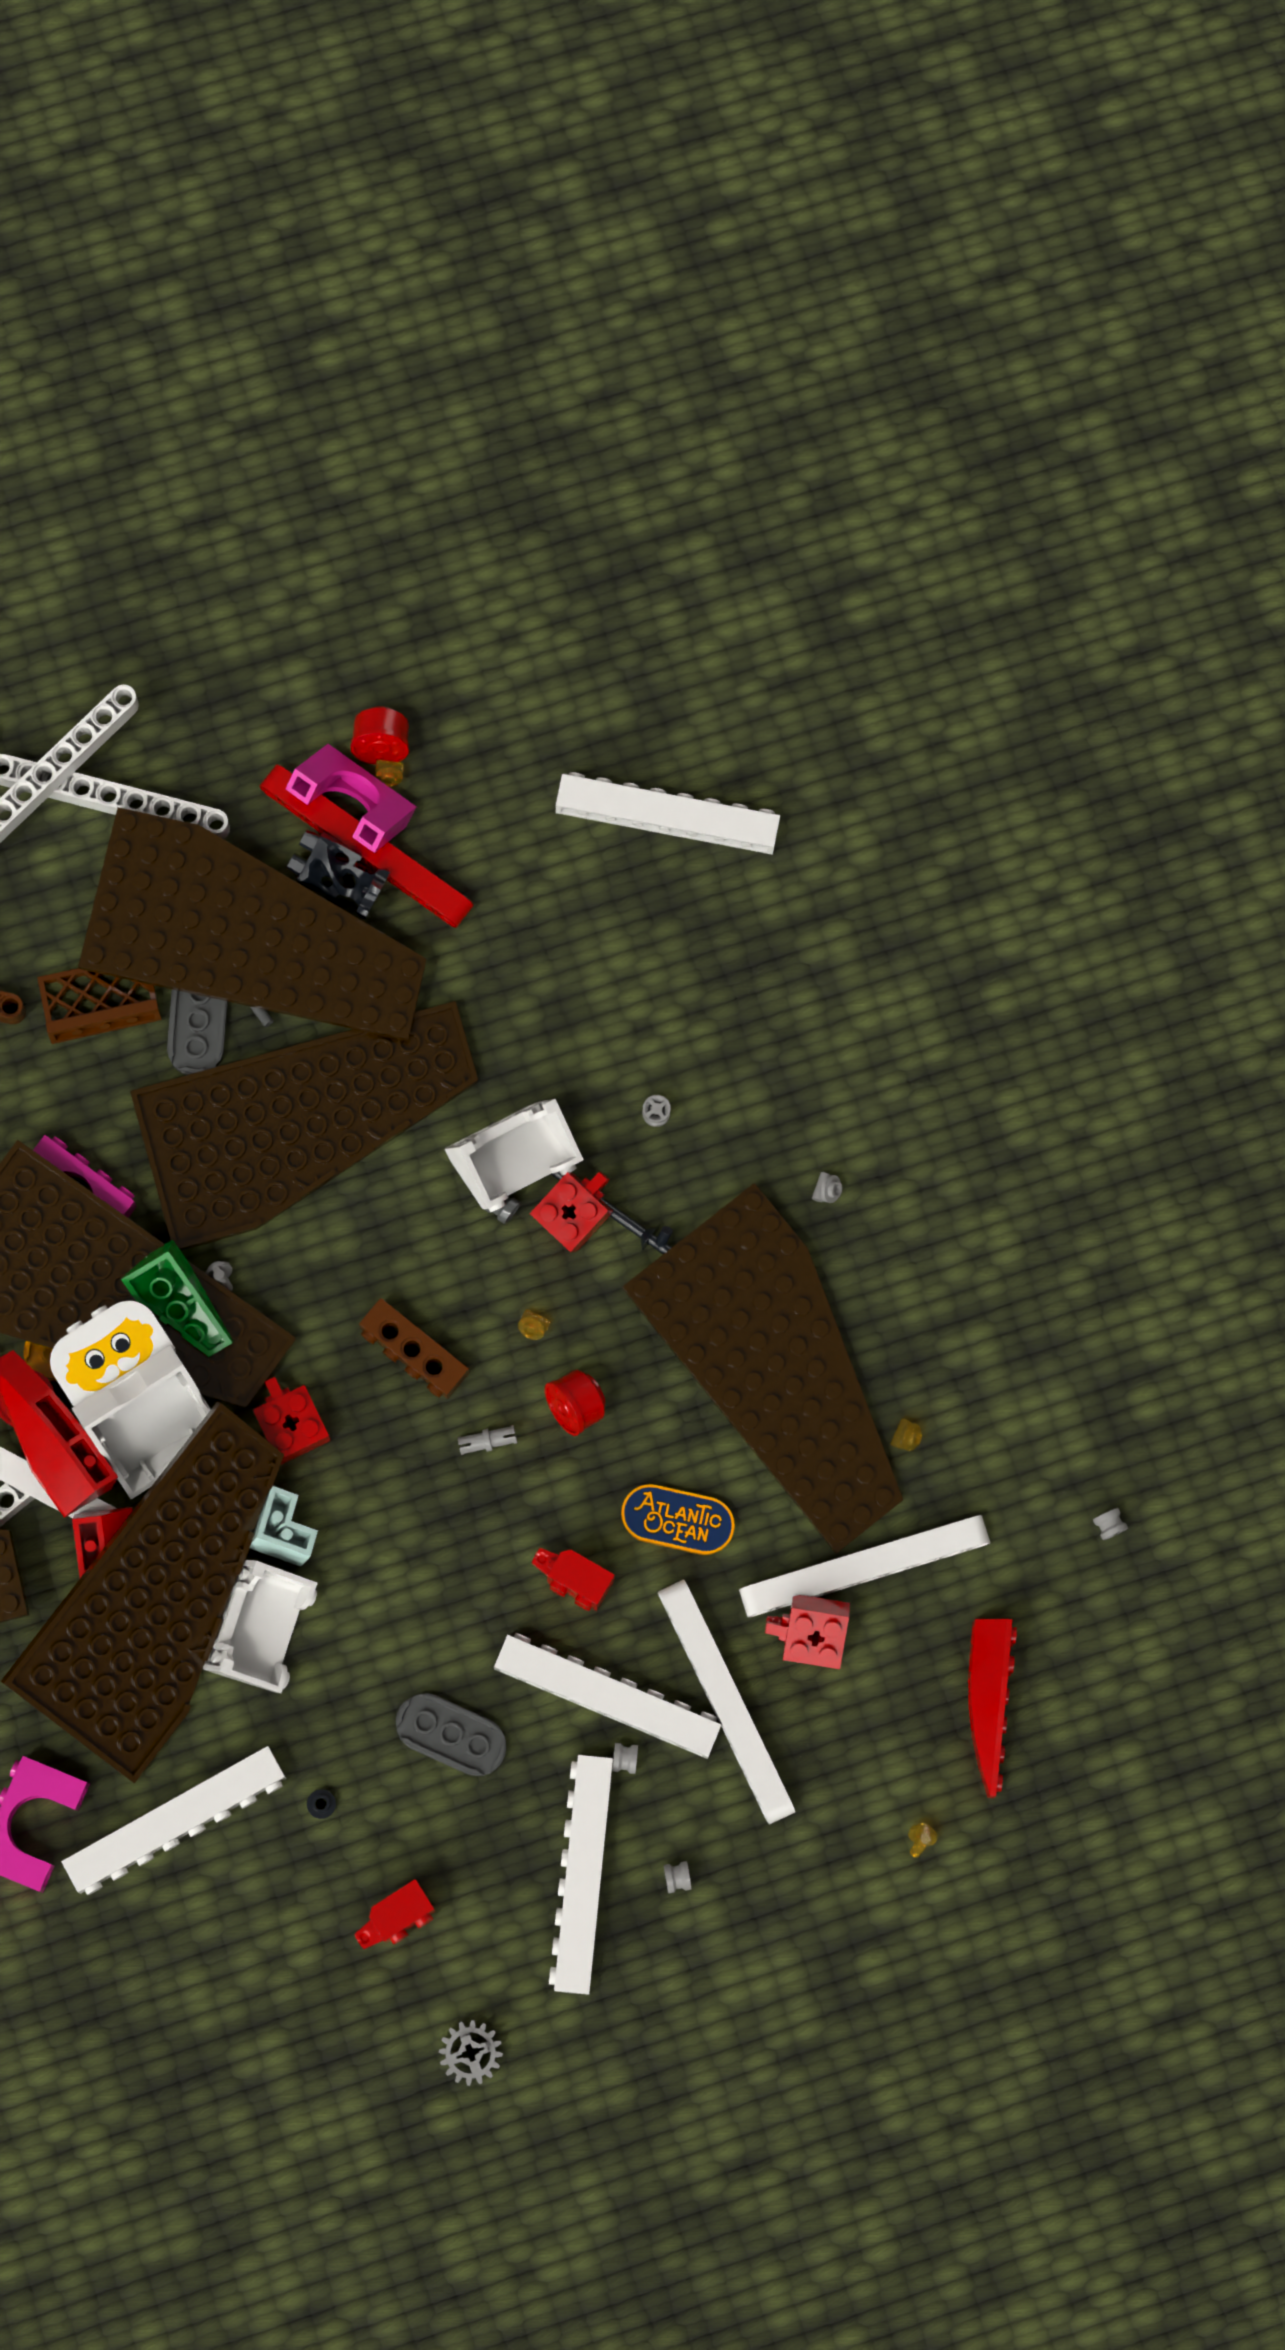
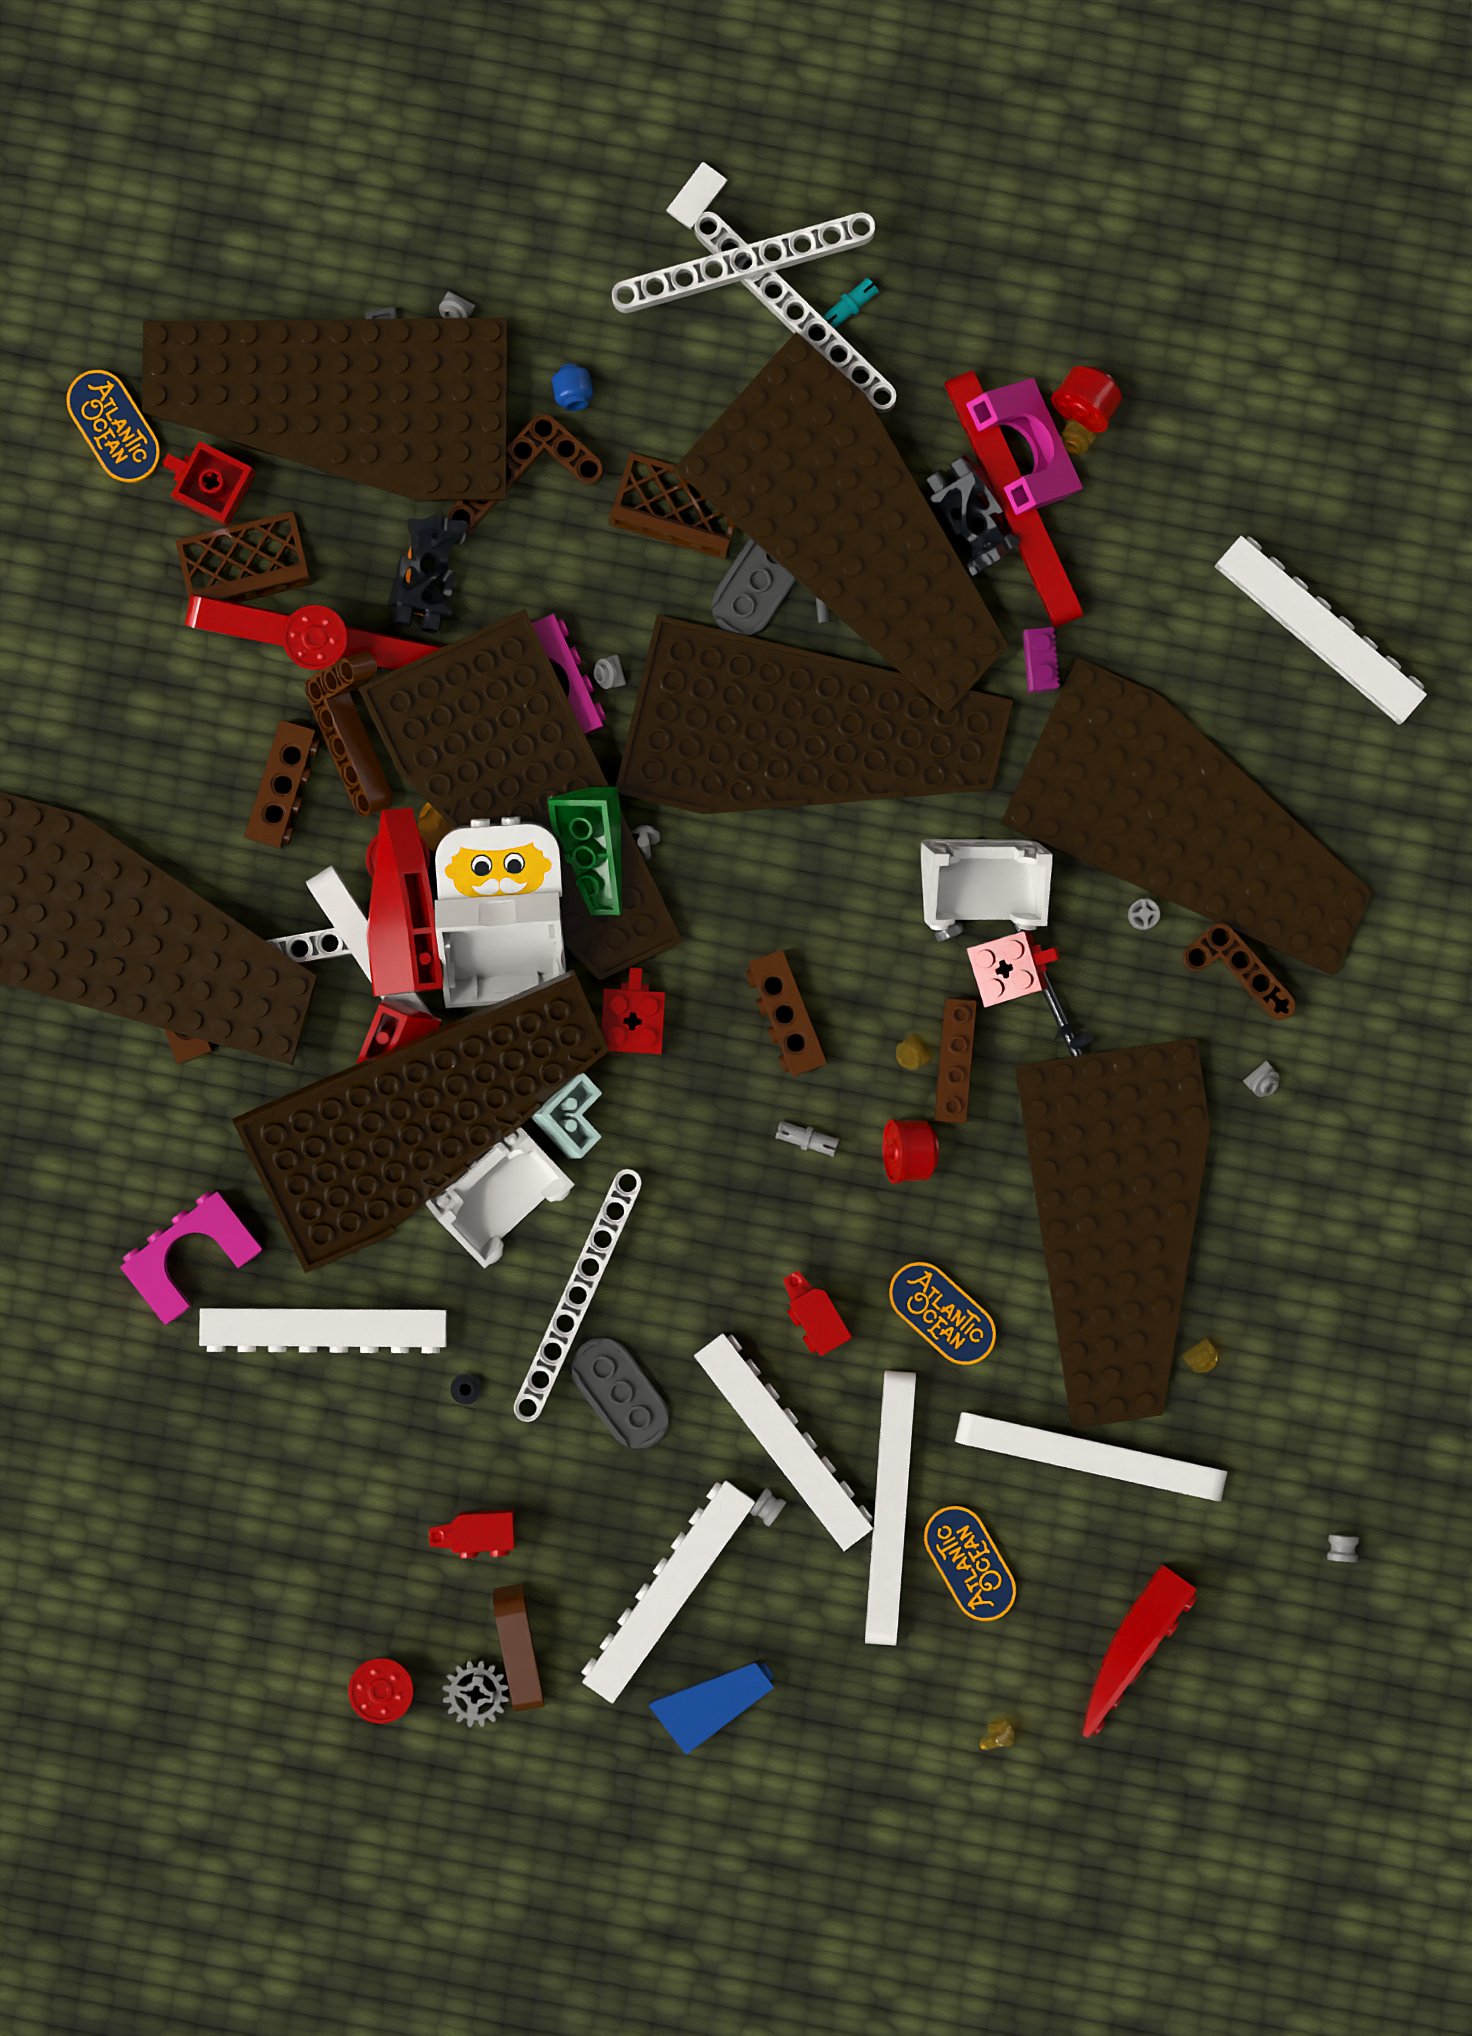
camera: 30 degrees right, 10 degrees up
light grey wheel [664,1861,691,1894] -> none
hinge [765,1595,850,1669] -> none
none -> red wheel [348,1657,414,1724]
none -> reddish brown beam [493,1583,545,1712]
none -> white beam [514,1169,642,1422]
none -> light grey plate [594,655,626,689]
none -> blue slope [649,1660,775,1755]
none -> teal pin [821,277,879,329]
none -> tile [924,1506,1016,1621]
none -> reddish brown brick [934,998,977,1124]
none -> dark brown wing [1001,657,1372,976]
none -> magenta brick [1023,627,1060,694]
none -> reddish brown beam [1181,923,1296,1020]

